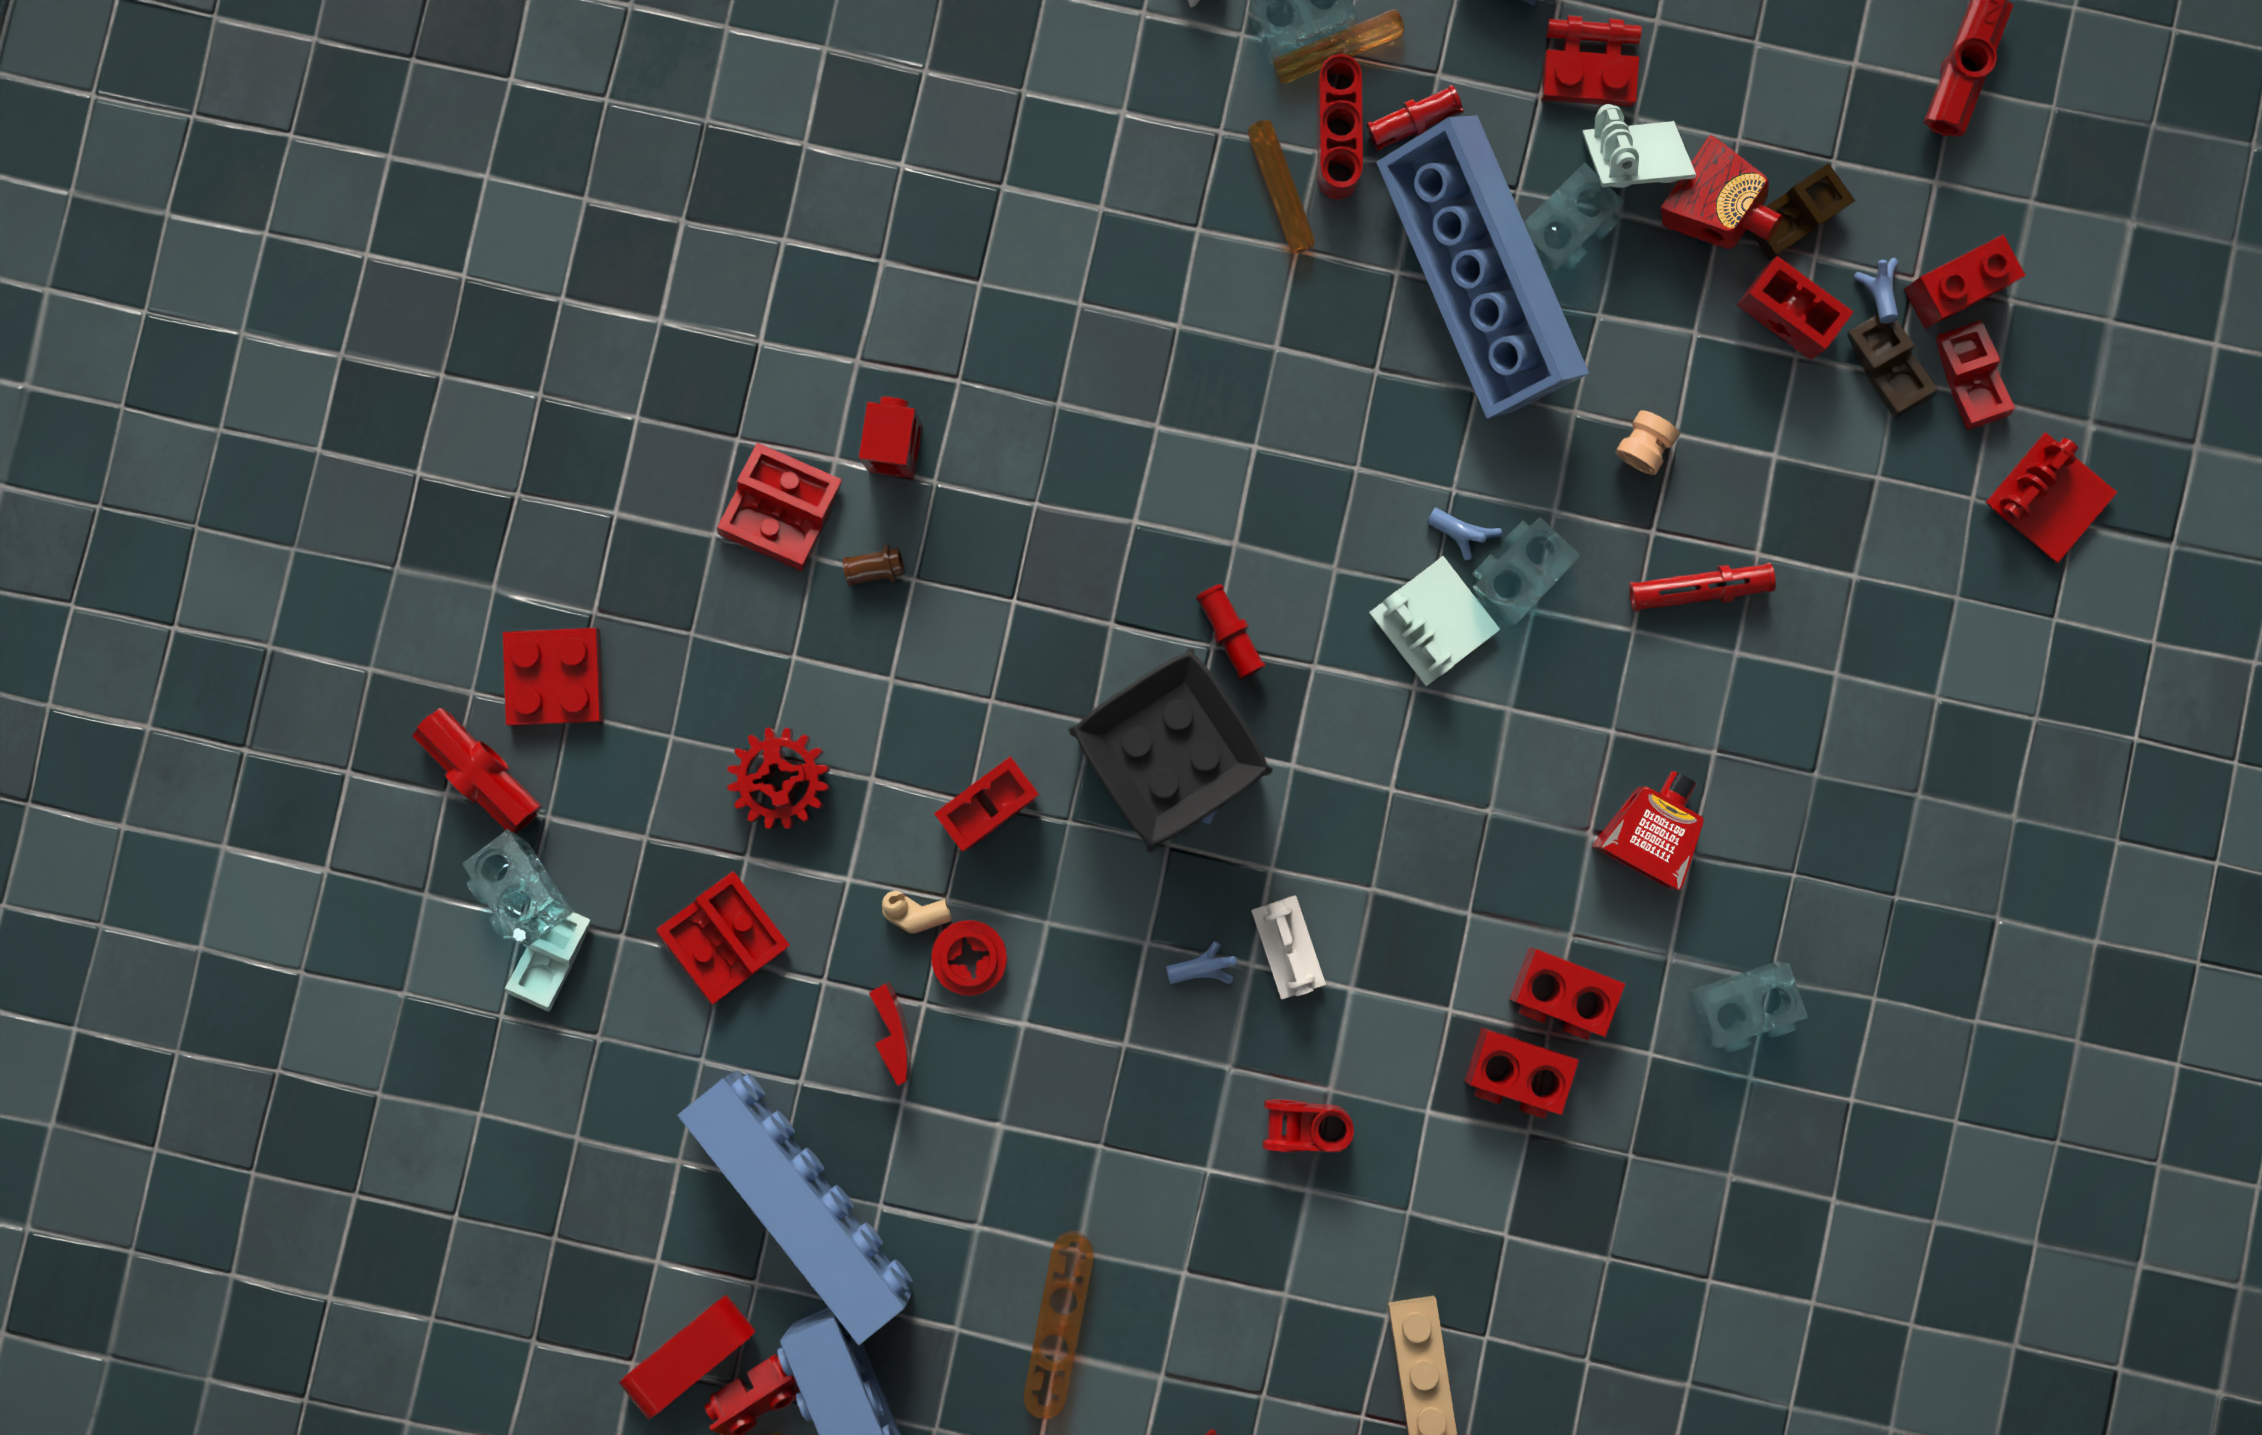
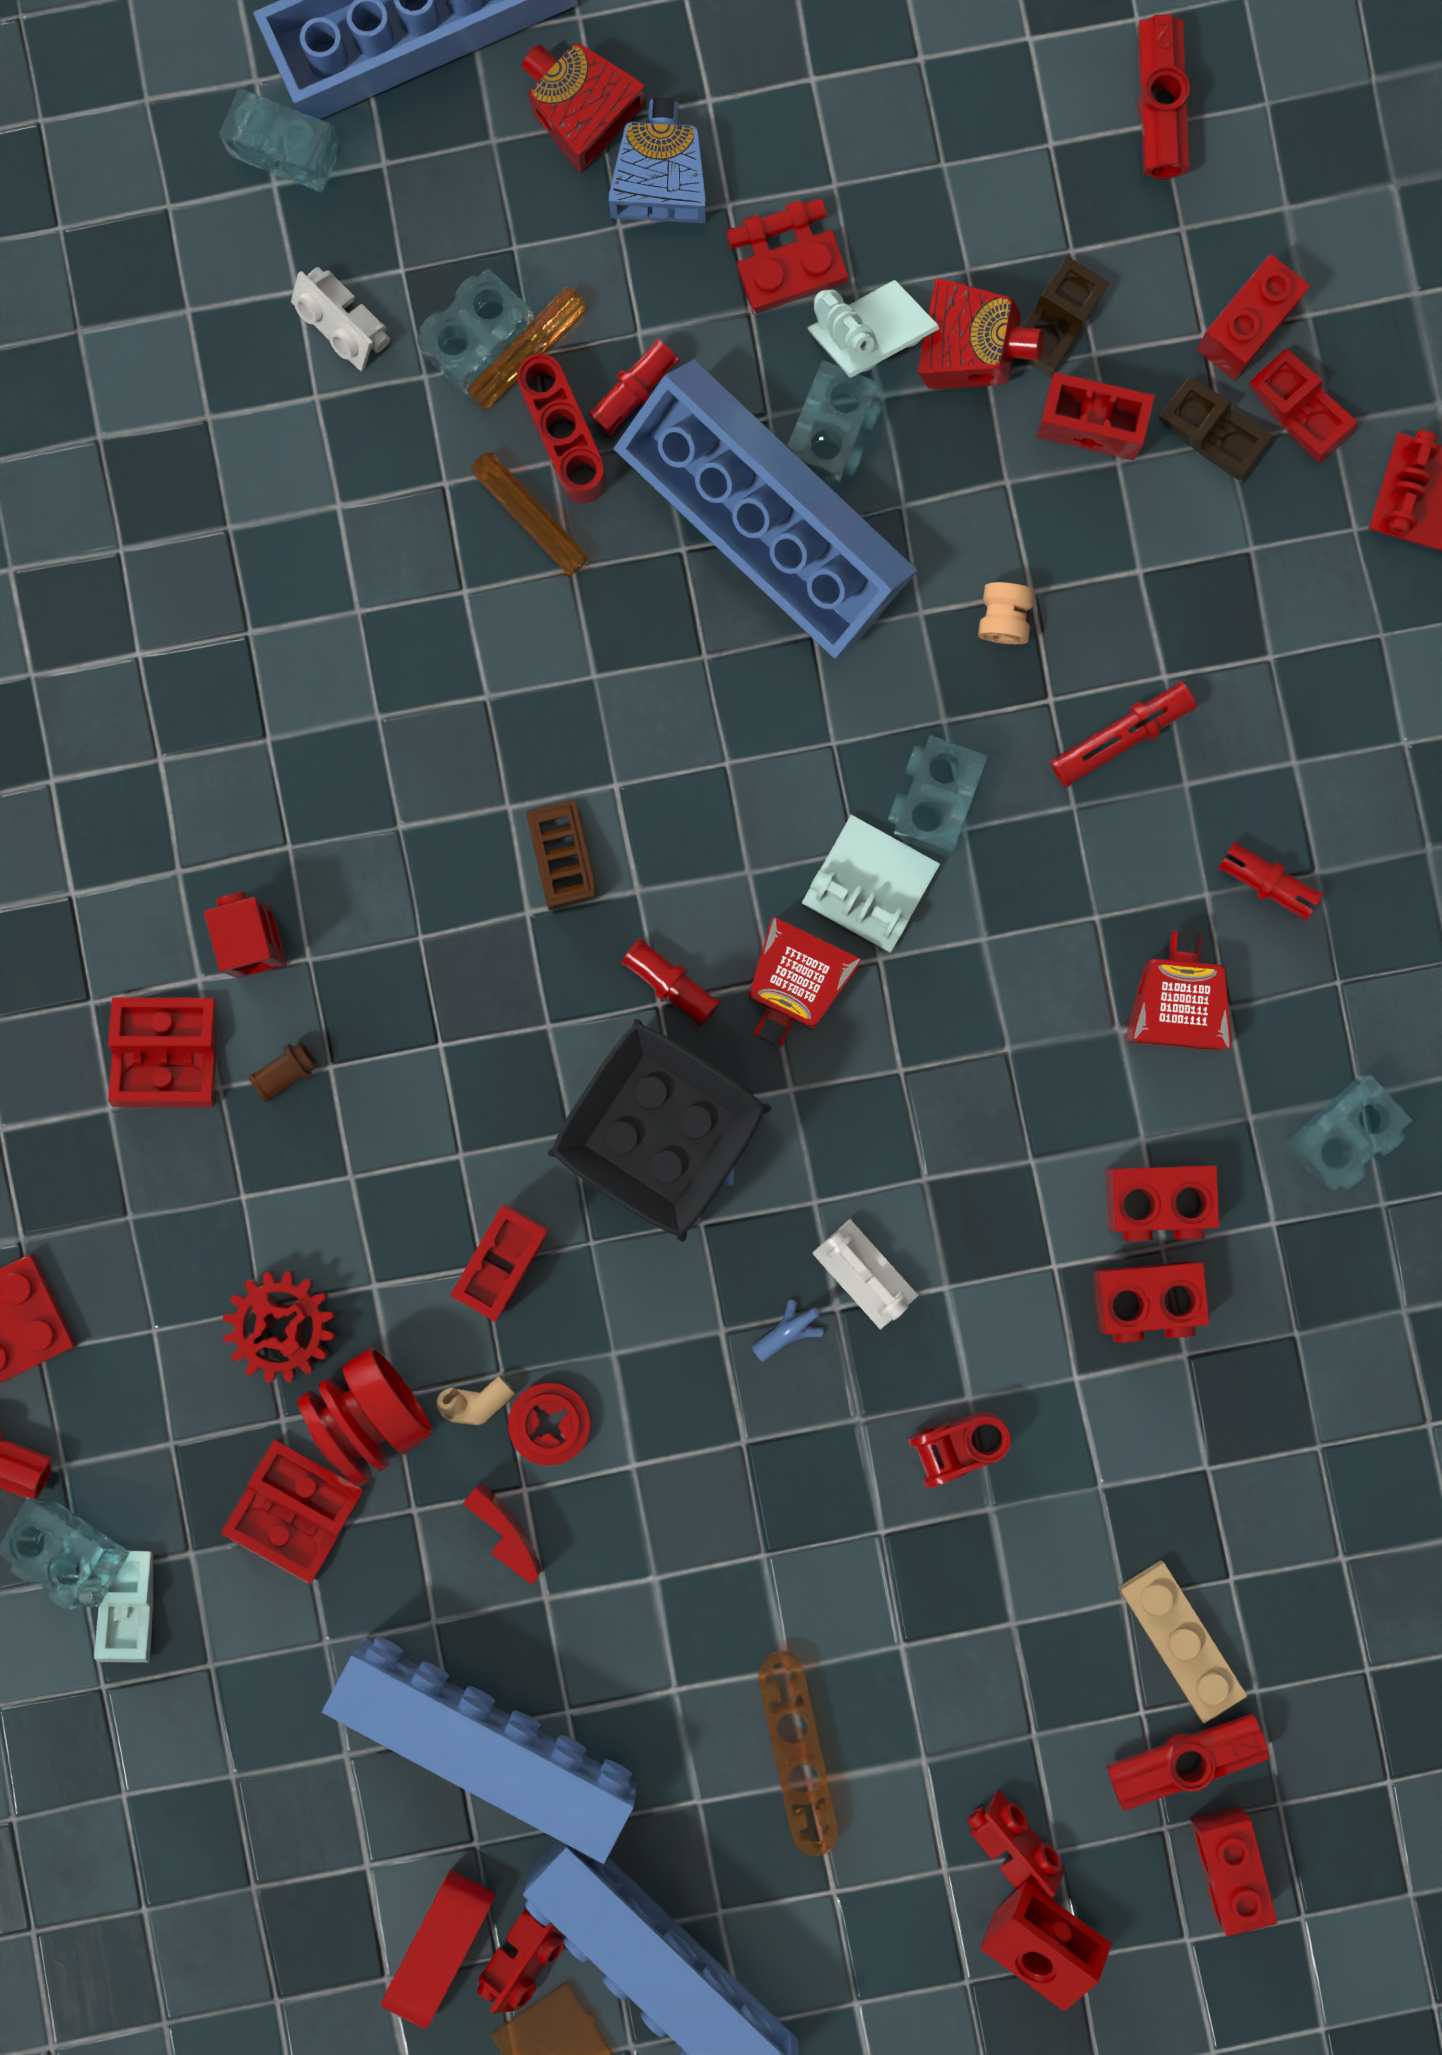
camera: 20 degrees left, 0 degrees up
medium blue bar [1427,507,1502,560] -> none
medium blue bar [1854,258,1899,324] -> none
none -> red wheel [297,1346,434,1487]
none -> reddish brown slope [526,800,599,910]
none -> red torso [748,916,862,1048]
none -> red pin [1217,841,1323,922]

